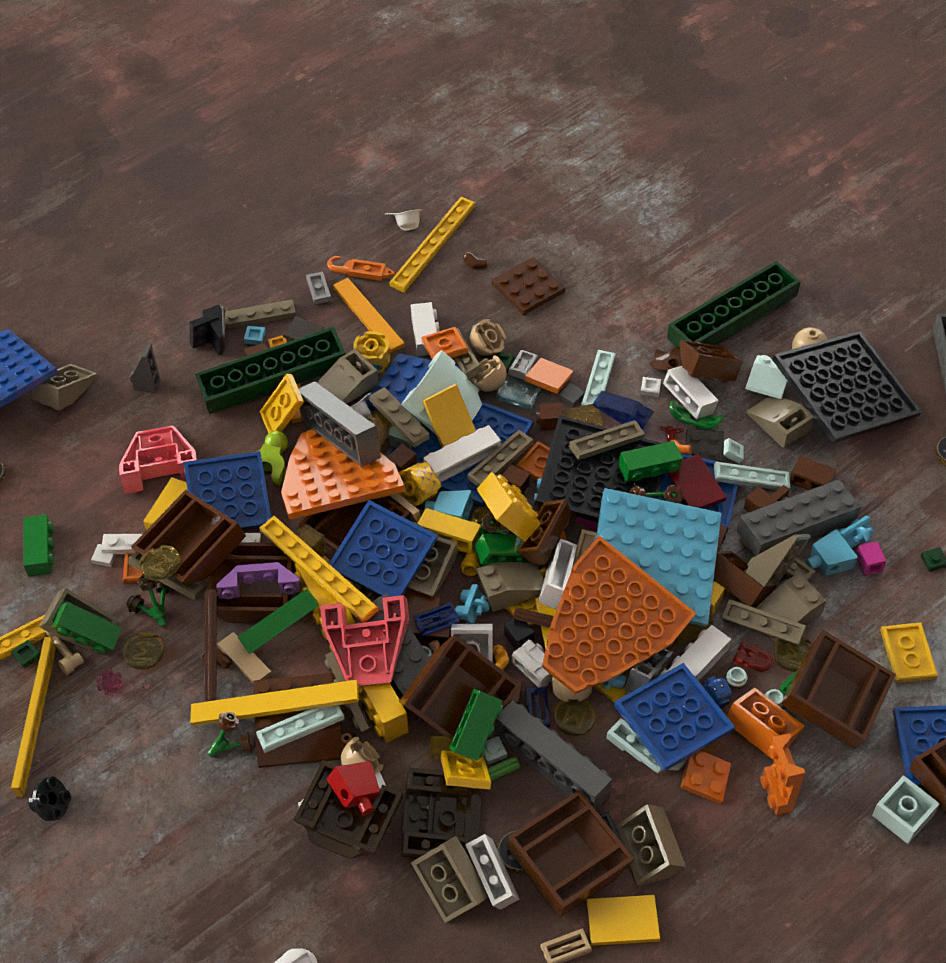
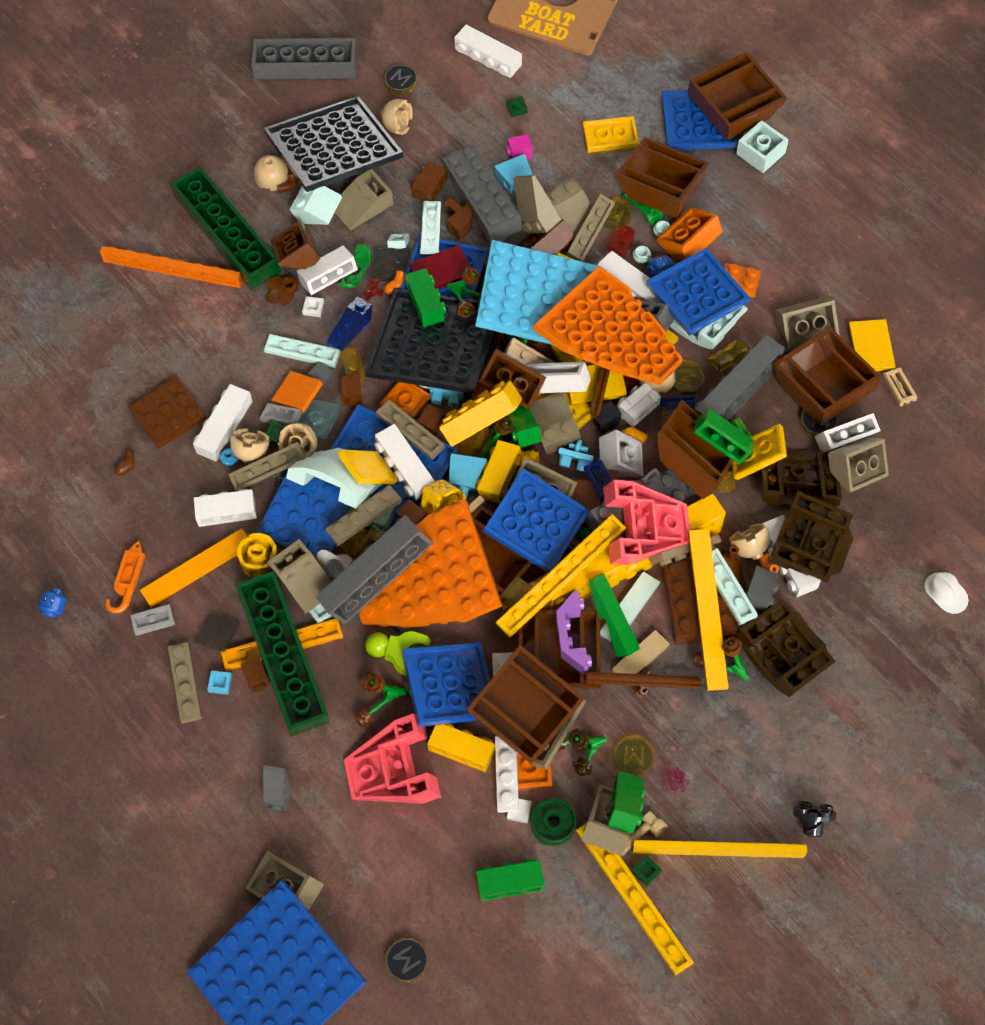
camera: 90 degrees left, 10 degrees up
clear yellow tile [139,545,181,581] -> none
black piece [189,304,226,355] -> none
yellow tile [259,374,304,433] -> none
red torso [327,761,380,815] -> none
white piece [385,209,423,230] -> none
yellow tile [389,197,475,292] -> none
orange tile [421,327,469,360] -> none
dark tan plate [569,420,645,460] -> none
orange piece [760,733,805,816] -> none
medium azure hips [838,516,875,548] -> none
none -> blue head [37,588,67,618]
none -> orange plate [100,246,243,288]
none -> white brick [193,384,253,462]
none -> reddish brown plant [354,672,406,727]
none -> tan cylinder [380,99,413,135]
none -> dark green wheel [531,798,576,847]
none -> light aqua tile [600,572,660,642]
none -> clear yellow slope [708,339,750,372]
none -> dark brown slope [736,599,836,698]
none -> dark grey brick [745,566,780,614]

